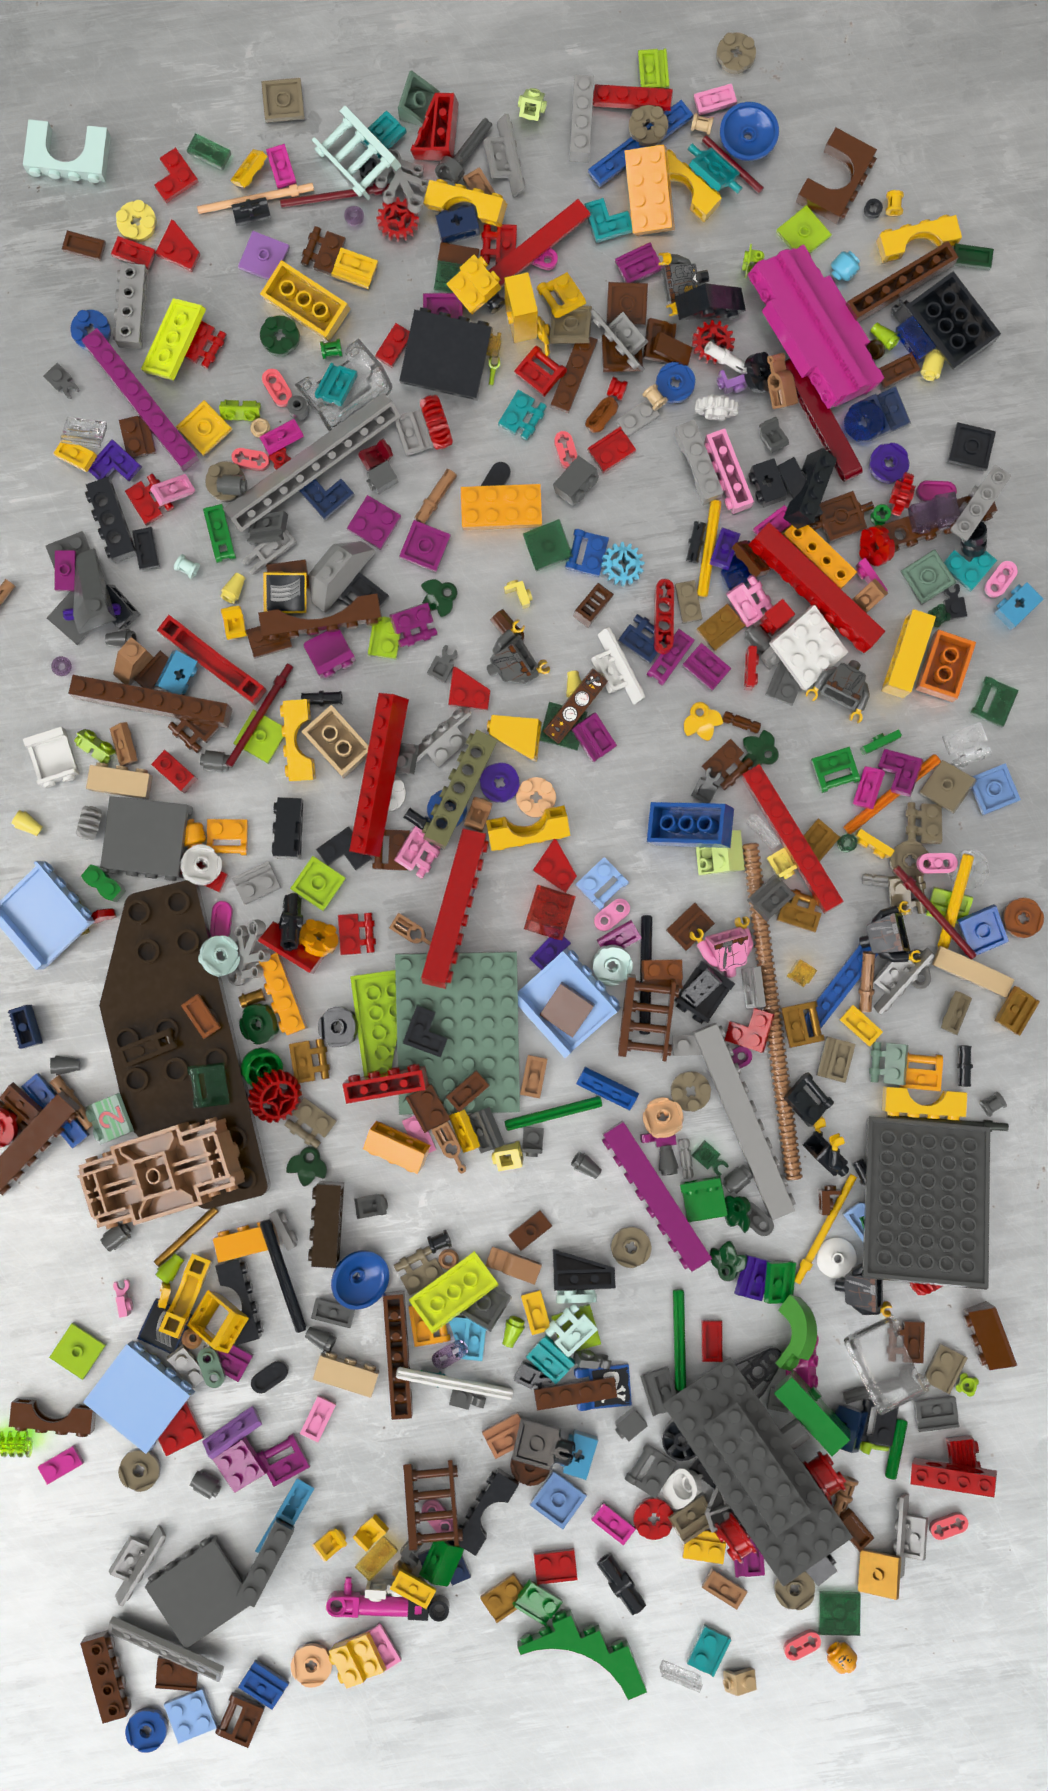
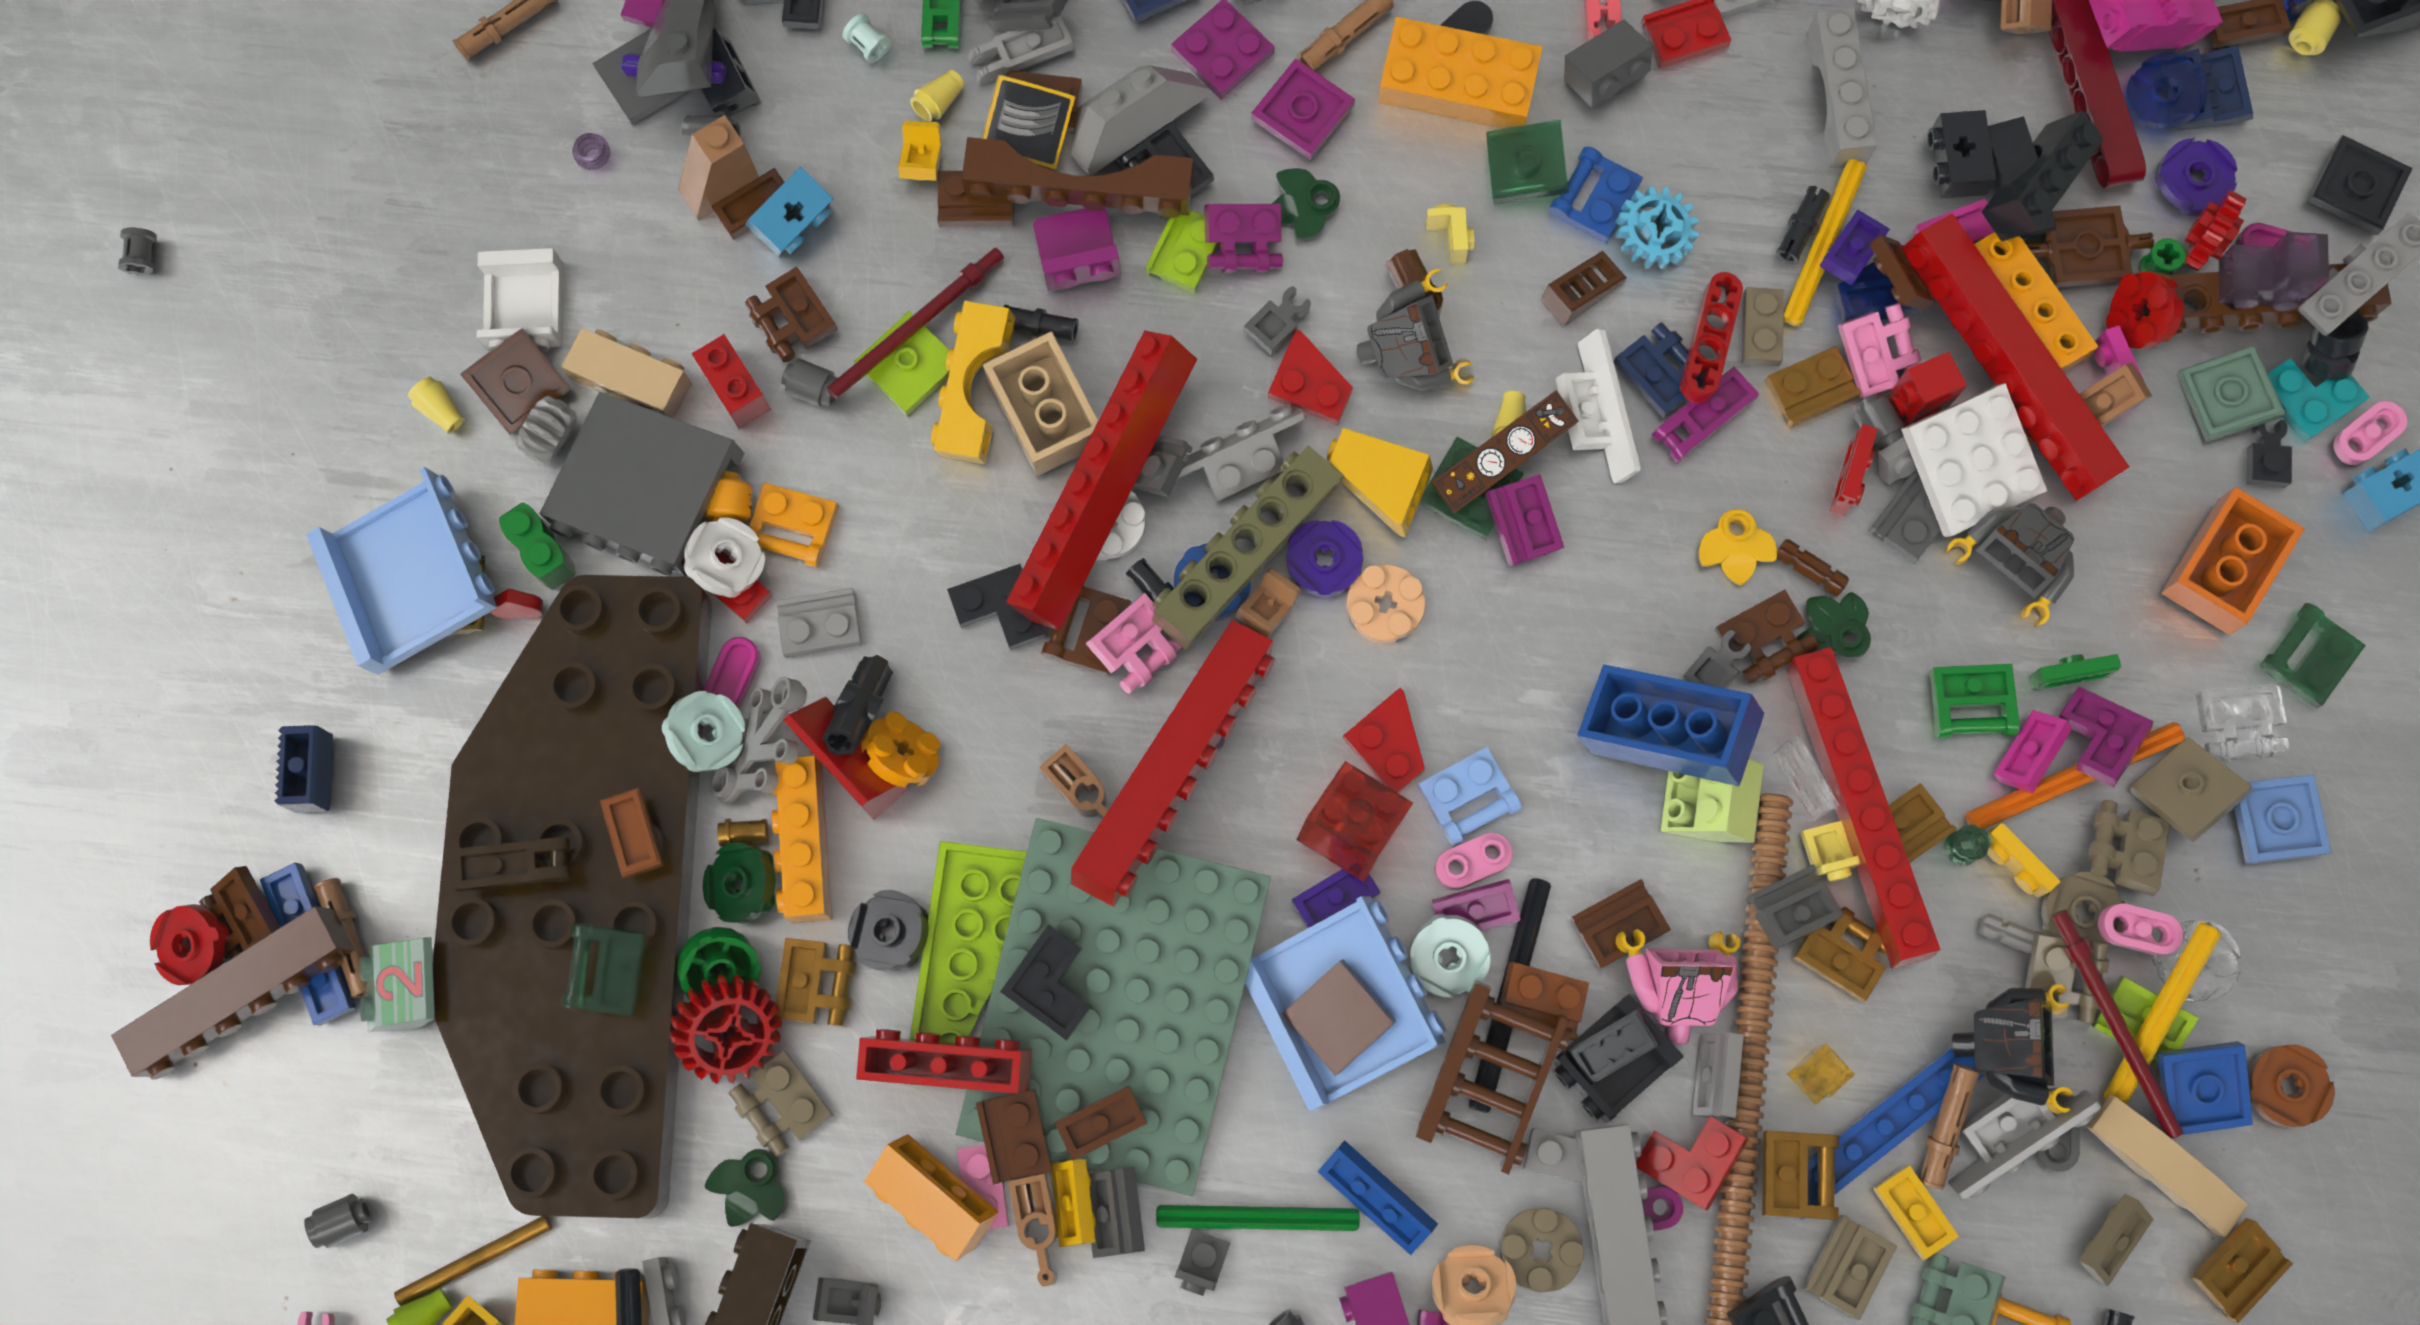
camera: 25 degrees right, 10 degrees down
dark grey cone [50,1056,80,1076] -> none
reddish brown brick [68,675,232,728] -> none
lime hinge [74,729,116,764] -> none
medium nougat piece [77,1117,245,1229] -> none
medium nougat plate [110,722,137,766] -> none
red arch [157,615,267,706] -> none
black wedge [272,797,304,860] -> none
lime plate [290,856,346,911] -> none
red plate [338,913,376,955] -> none
yellow arch [486,805,570,851] -> none
light yellow brick [492,1141,524,1171] -> none
medium nougat plate [520,1055,548,1098] -> none
magenta plate [682,643,731,691] -> none
bright pink brick [704,428,754,514] -> none
dark grey bracket [759,417,789,453] -> none
yellow brick [881,609,936,699] -> none
clear green plate [928,604,951,628] -> none
none -> reddish brown tile [460,327,571,435]

